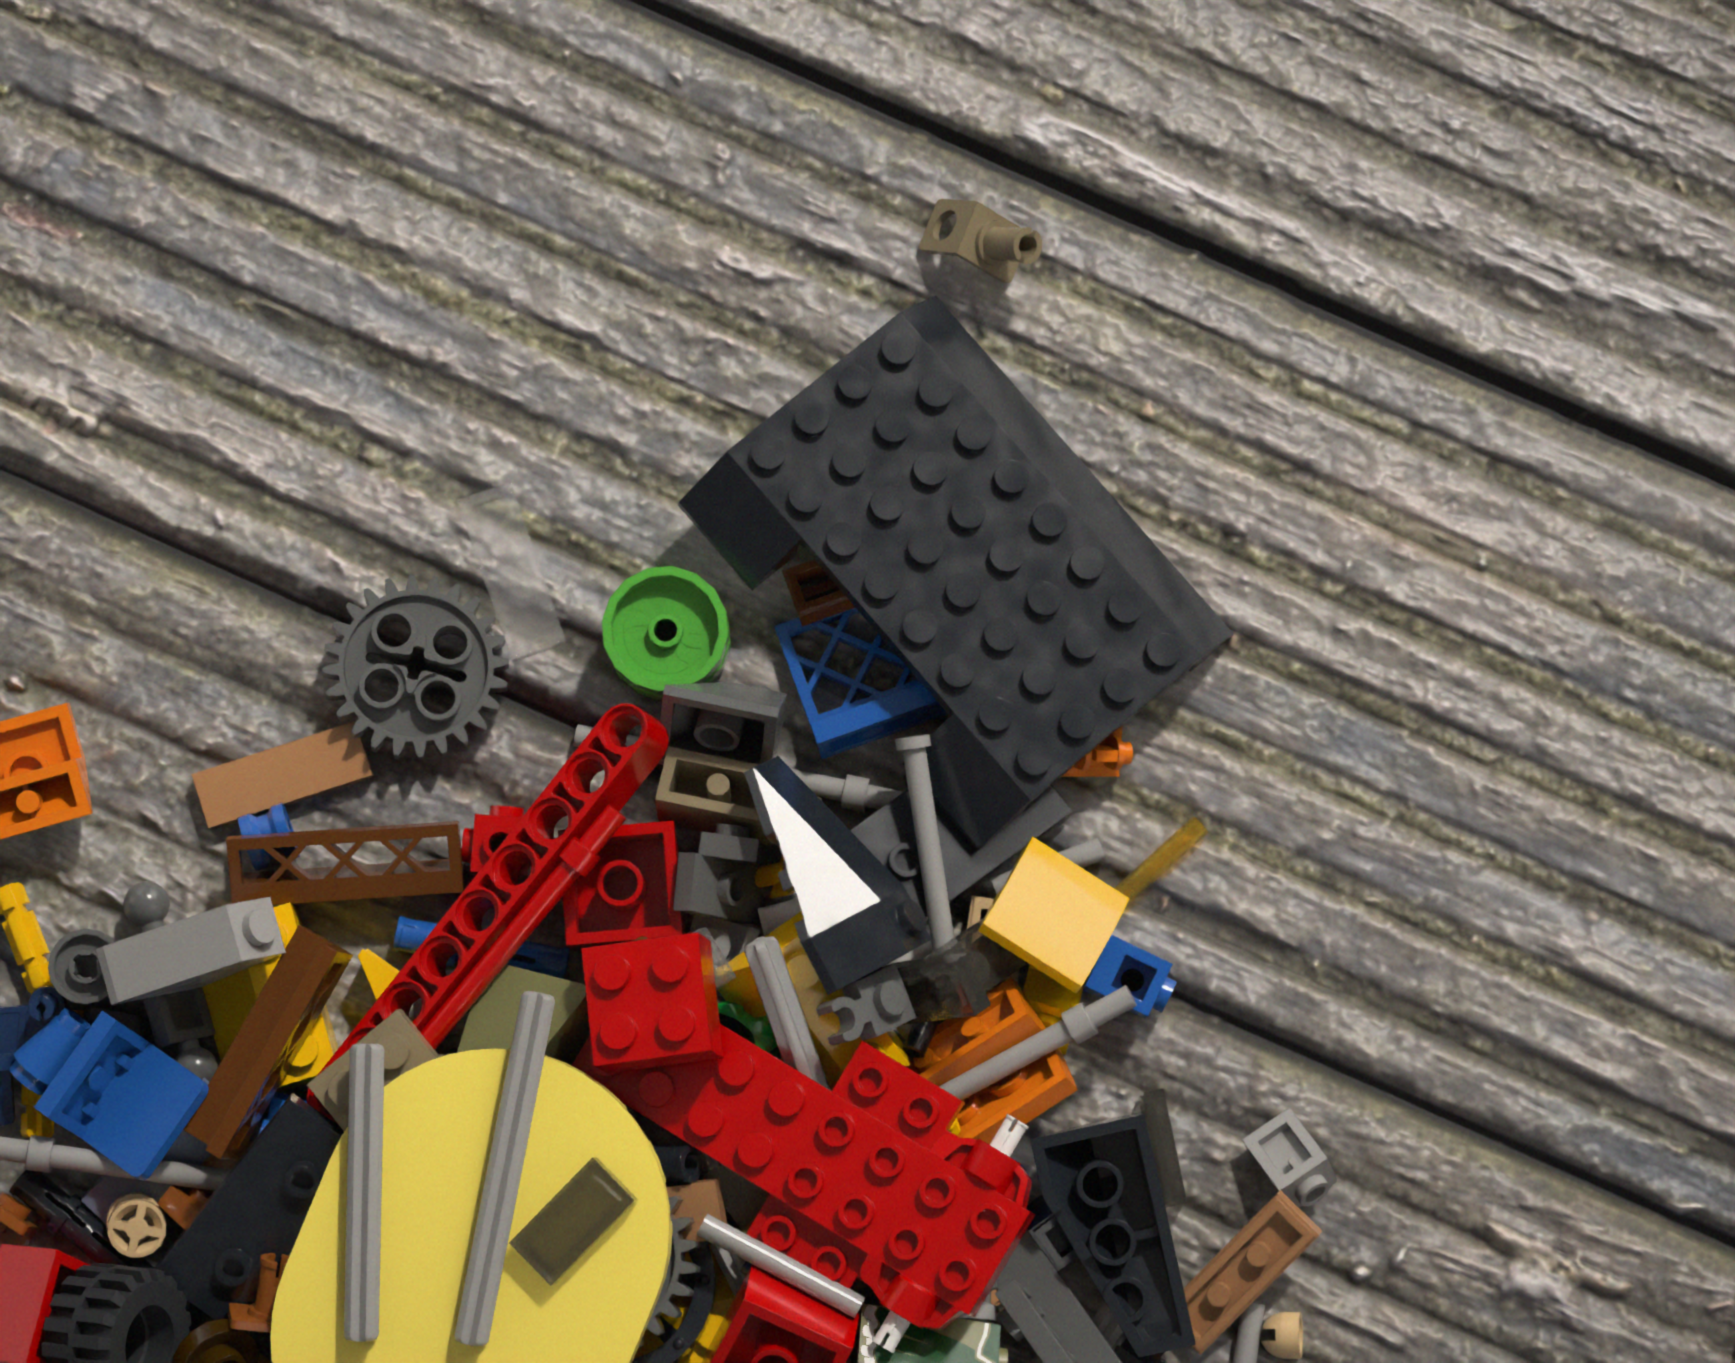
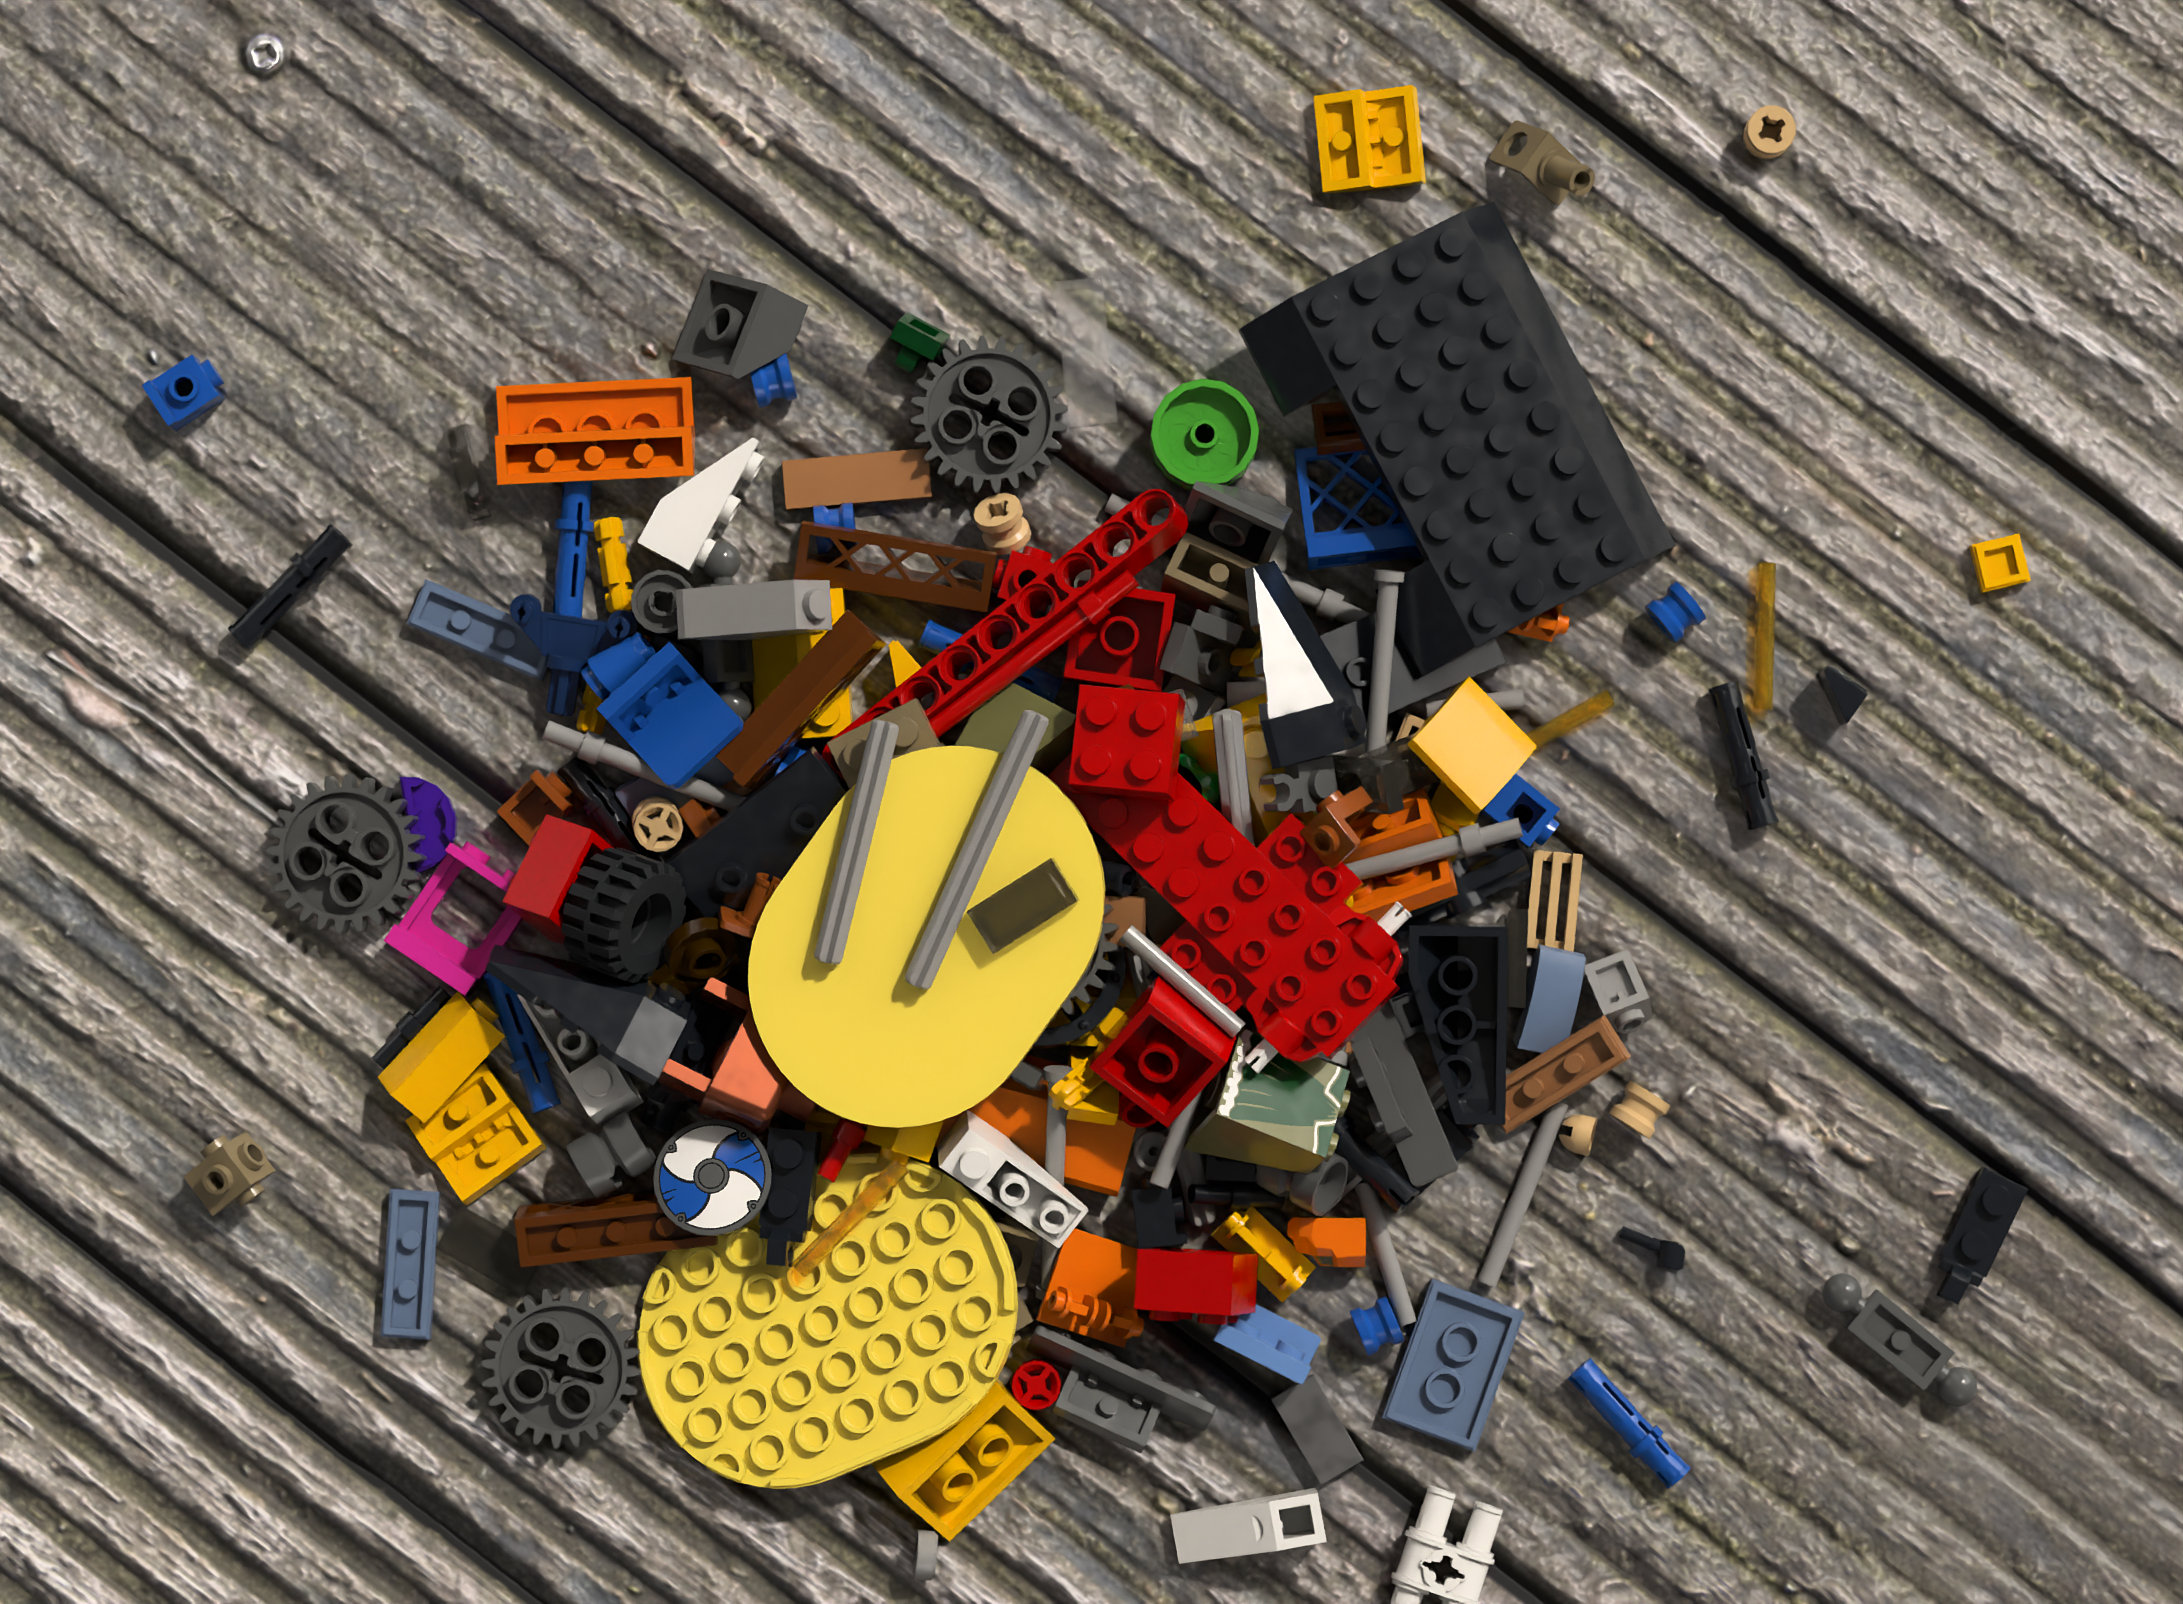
camera: 10 degrees right, 5 degrees up
none -> white slope [637,438,765,574]
none -> dark grey slope [672,269,809,379]
none -> blue wheel [750,353,797,408]
none -> dark green tile [890,312,950,373]
none -> tan wheel [973,493,1031,555]
none -> dark orange bracket [1300,786,1374,869]
none -> yellow slope [1313,85,1426,193]
none -> black piece [1395,839,1532,938]
none -> sand blue slope [1513,944,1586,1053]
none -> tan tile [1523,850,1583,952]
none -> tan wheel [1608,1080,1671,1140]
none -> blue wheel [1645,581,1706,644]
none -> black pin [1708,681,1779,830]
none -> tan wheel [1743,105,1796,160]
none -> clear yellow piece [1753,562,1776,710]
none -> black slope [1817,665,1868,726]
none -> yellow tile [1969,534,2031,593]

